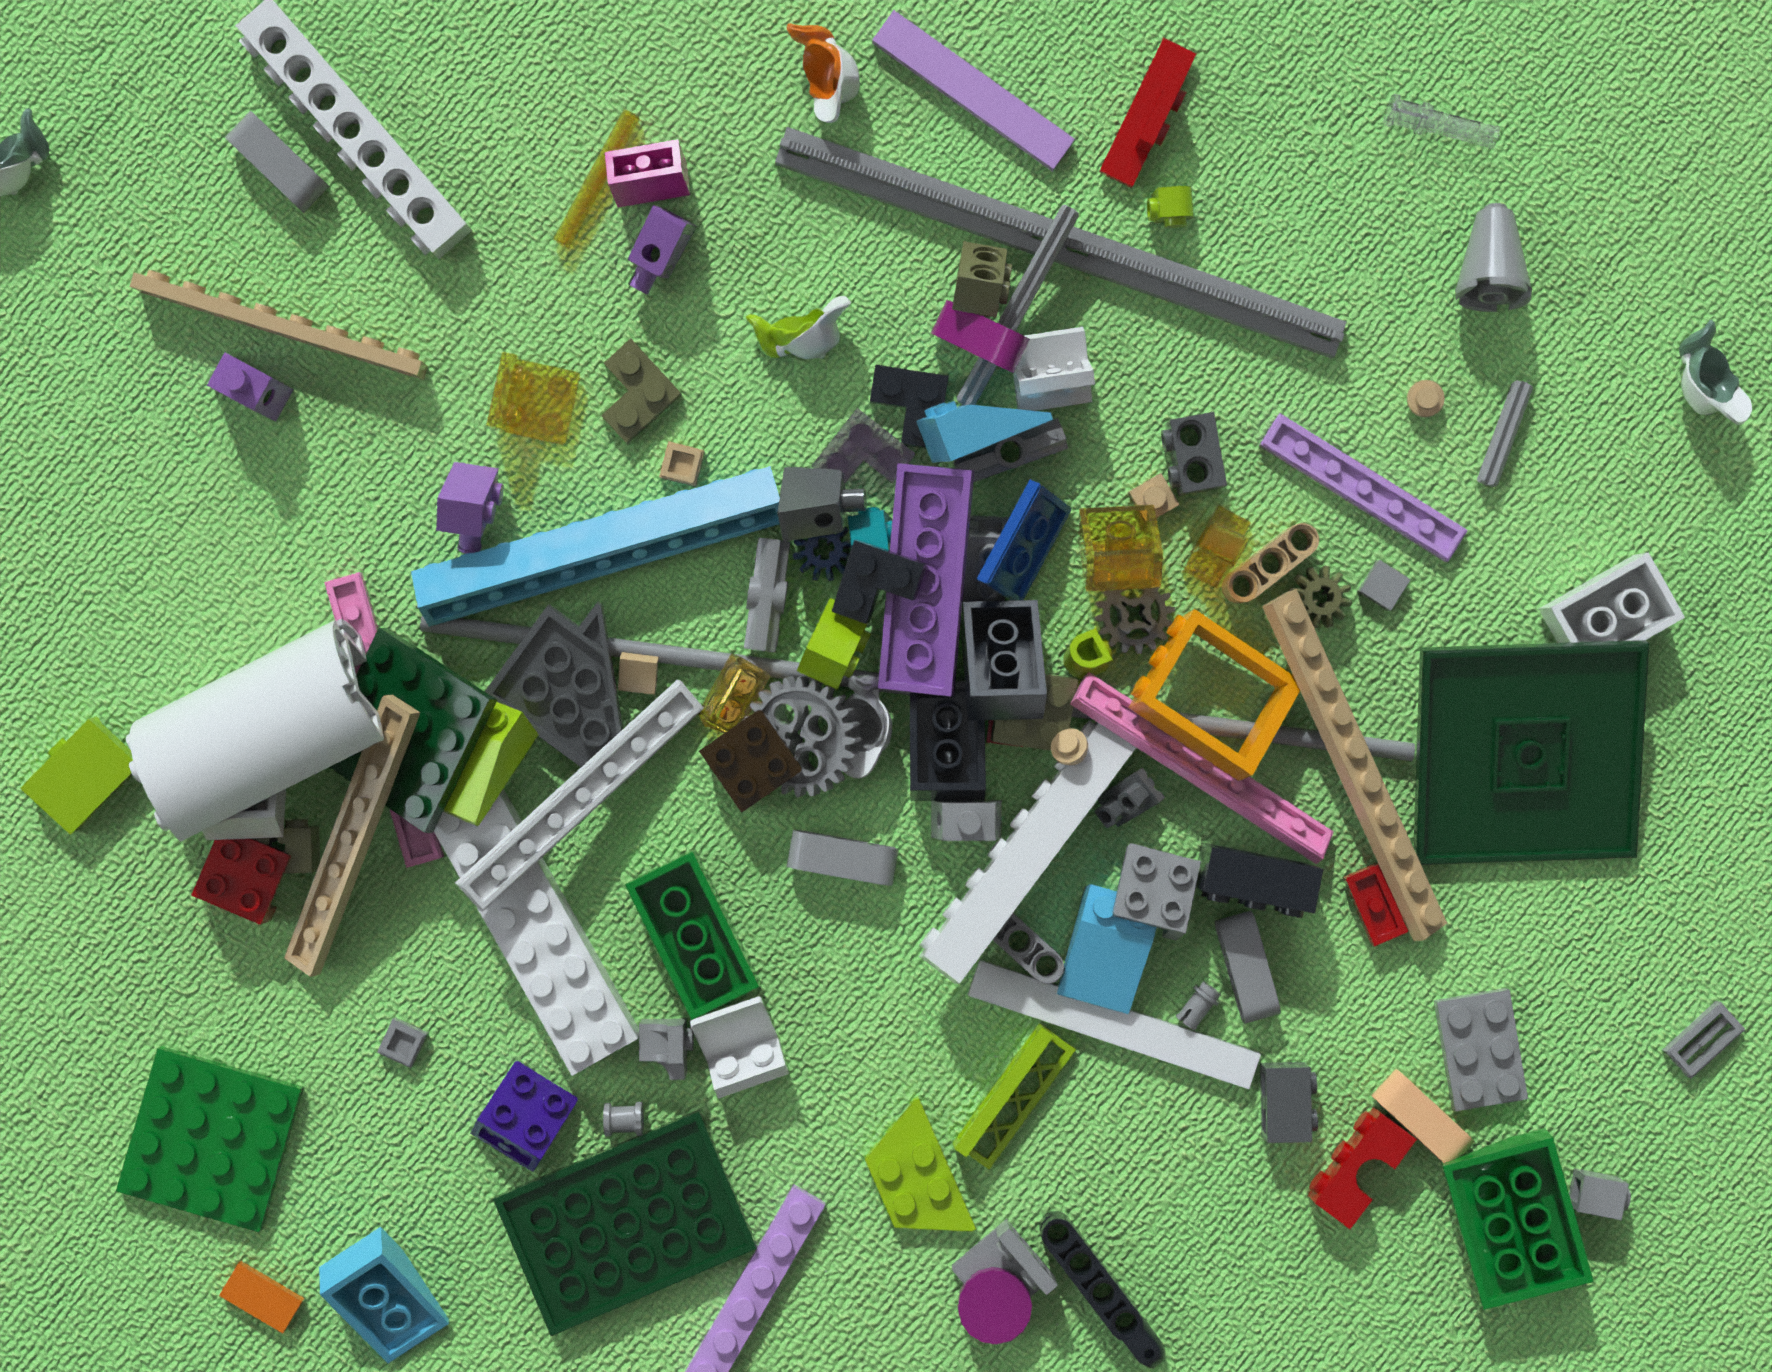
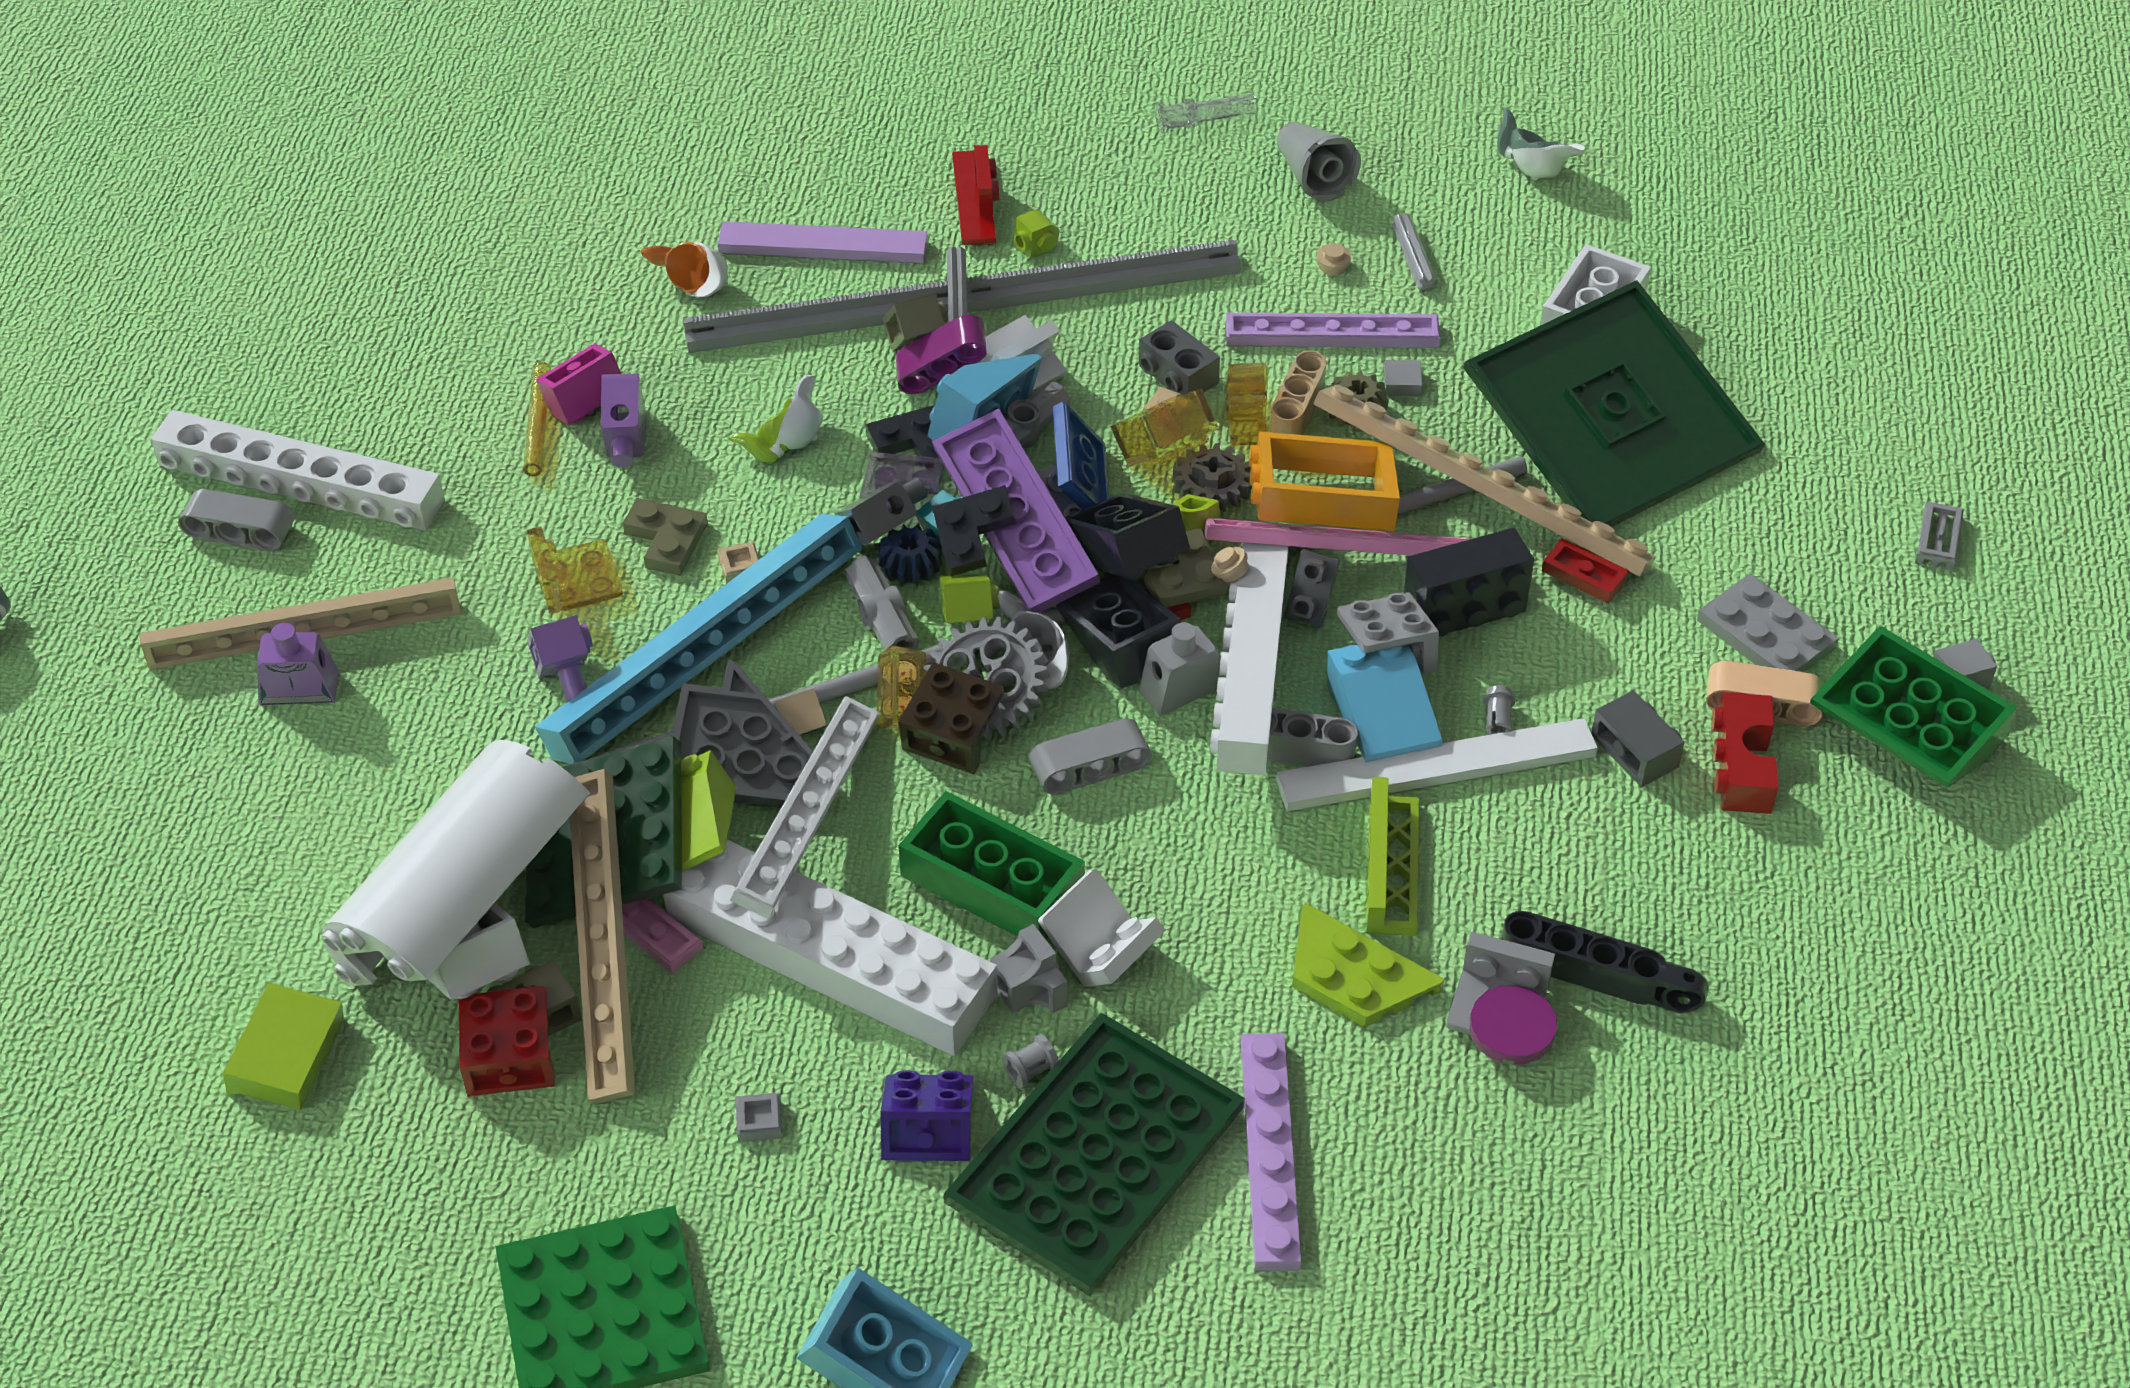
camera: 30 degrees left, 40 degrees down
light grey beam [1215,911,1281,1024] -> none

